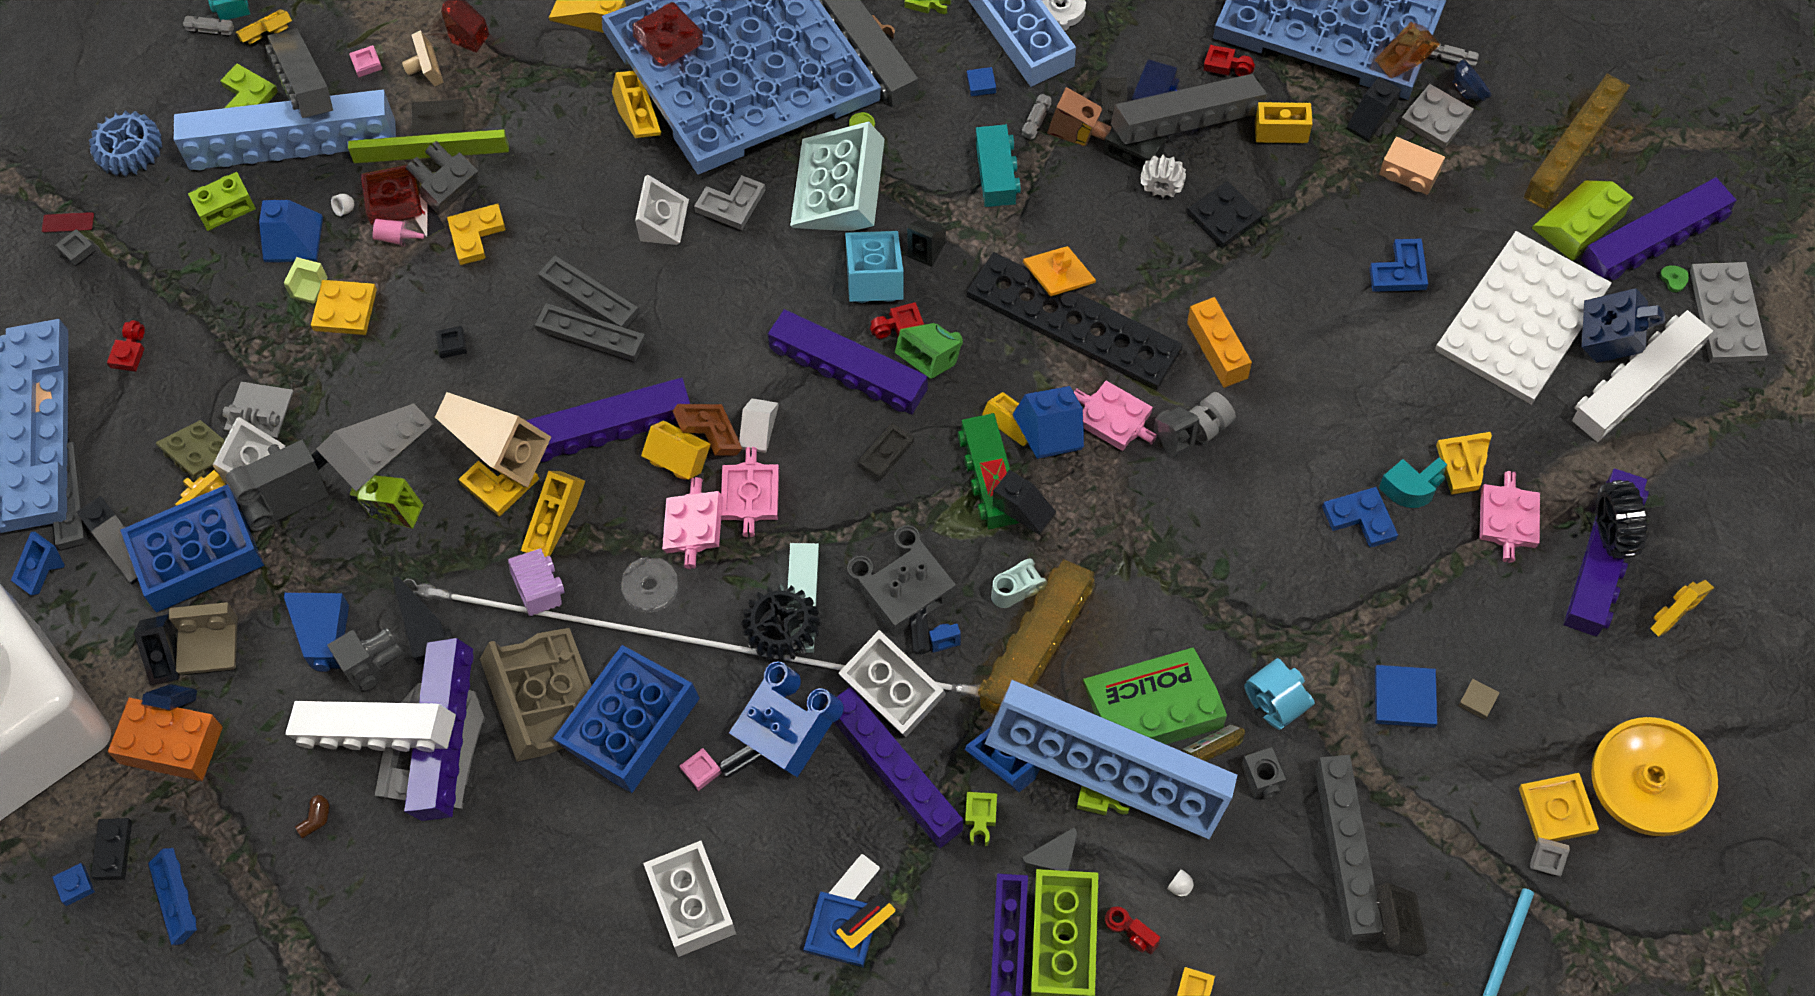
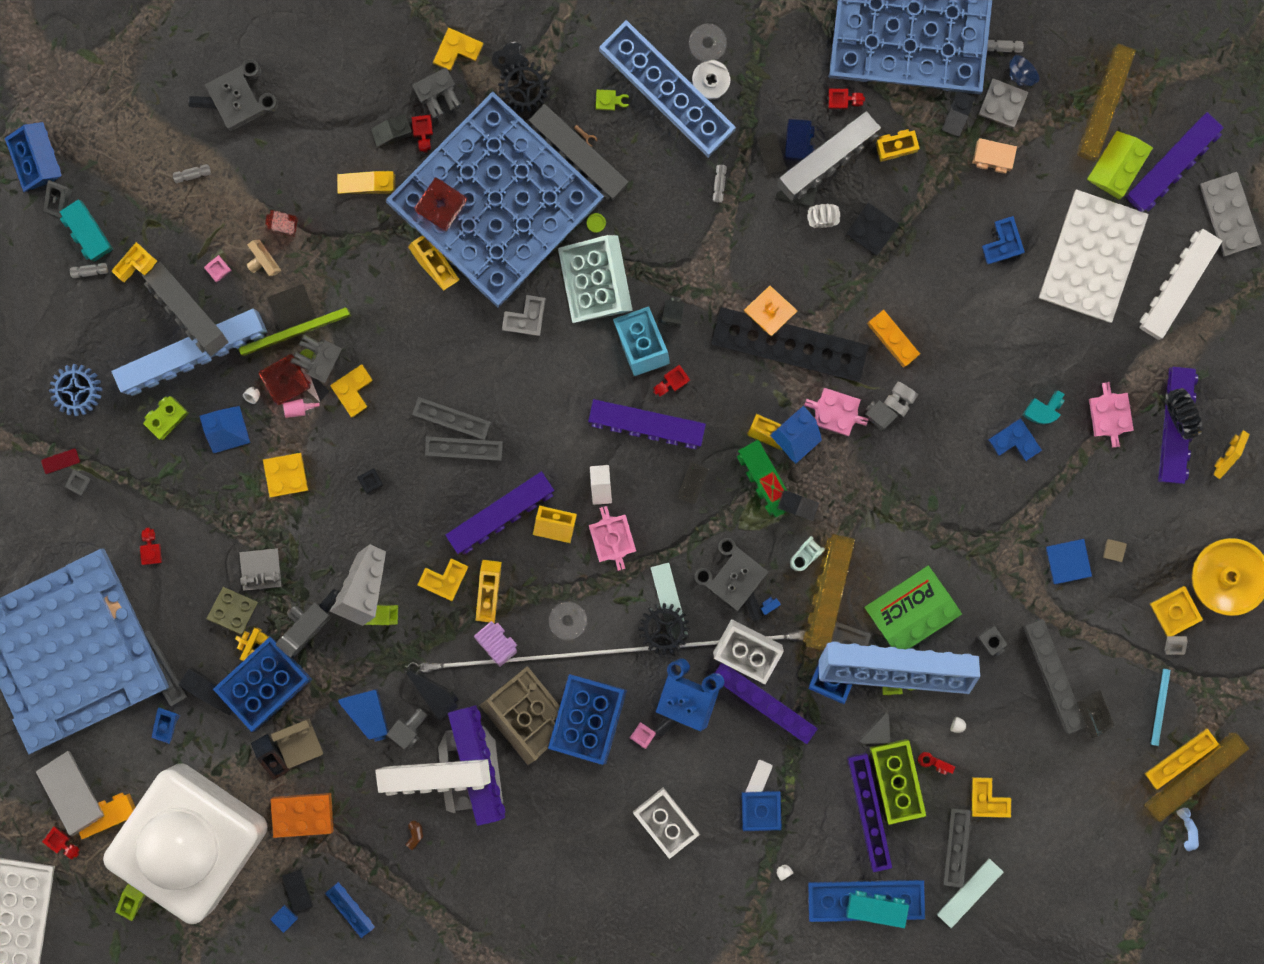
camera: 20 degrees left, 25 degrees up
dark blue tile [142,684,197,710] -> none
white slope [213,417,285,484] -> none
lime plate [220,64,278,108] -> none
yellowish green panel [284,257,328,303] -> none
slope [435,392,551,488] -> none
white slope [635,175,689,245] -> none
bright pink plate [662,477,723,569] -> none
dark orange plate [672,404,742,456] -> none
sticker [836,894,896,949] -> none
bright green torso [895,323,963,379] -> none
lime plate [965,792,997,846] -> none
blue tile [967,67,996,96] -> none
teal brick [975,124,1021,207] -> none
nougat torso [1047,87,1112,146] -> none
clear yellow slope [1181,724,1245,762] -> none
medium azure brick [1244,658,1315,730] -> none
clear orange slope [1375,22,1440,78] -> none
yellow wing [1436,432,1492,494] -> none
dark blue hinge [1582,288,1665,363] -> none
bright green piece [1659,266,1689,292] -> none

